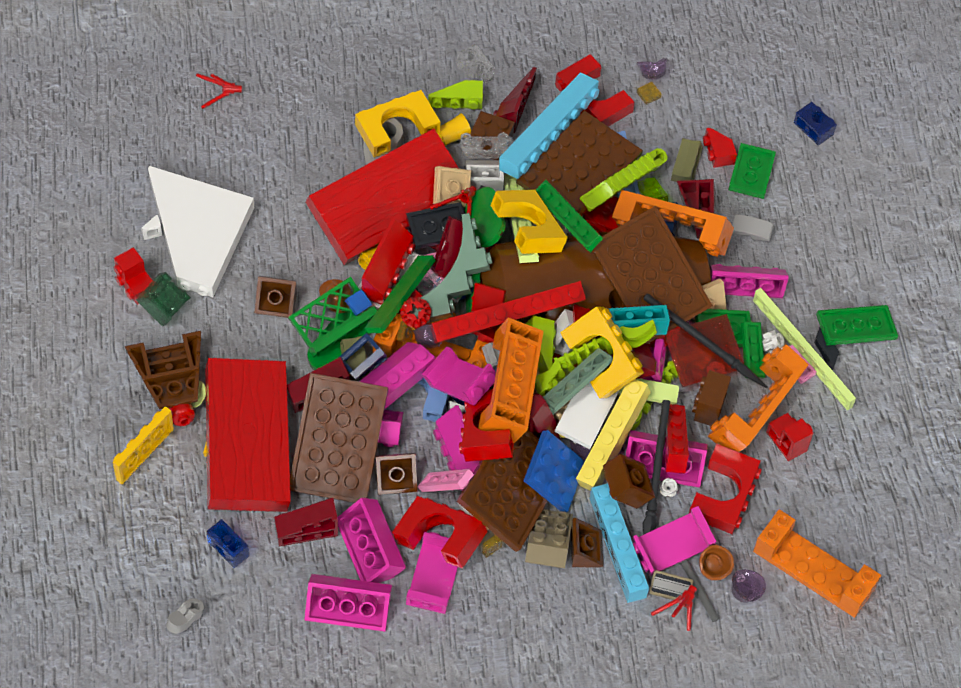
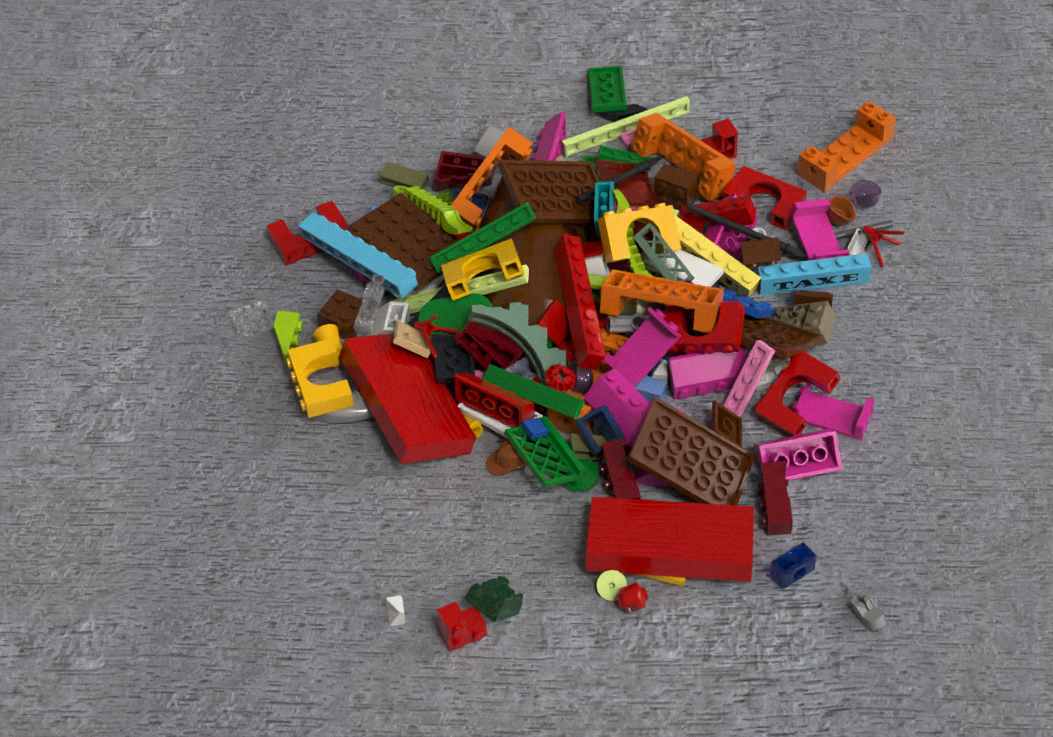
camera: 75 degrees left, 10 degrees down
yellow plate [113,407,174,485] -> none
reddish brown wedge [125,331,201,410] -> none
white slope [148,166,254,297] -> none
red plant [196,73,242,109] -> none
reddish brown slope [254,276,297,318] -> none
dark pink slope [304,574,392,632] -> none
dark red wedge [493,67,537,134] -> none
clear yellow tile [636,82,662,105] -> none
clear purple helmet [637,58,668,80] -> none
red slope [703,128,737,168] -> none
green plate [728,143,776,199] -> none
white gear [762,330,784,353] -> none
clear blue brick [793,102,837,146] -> none

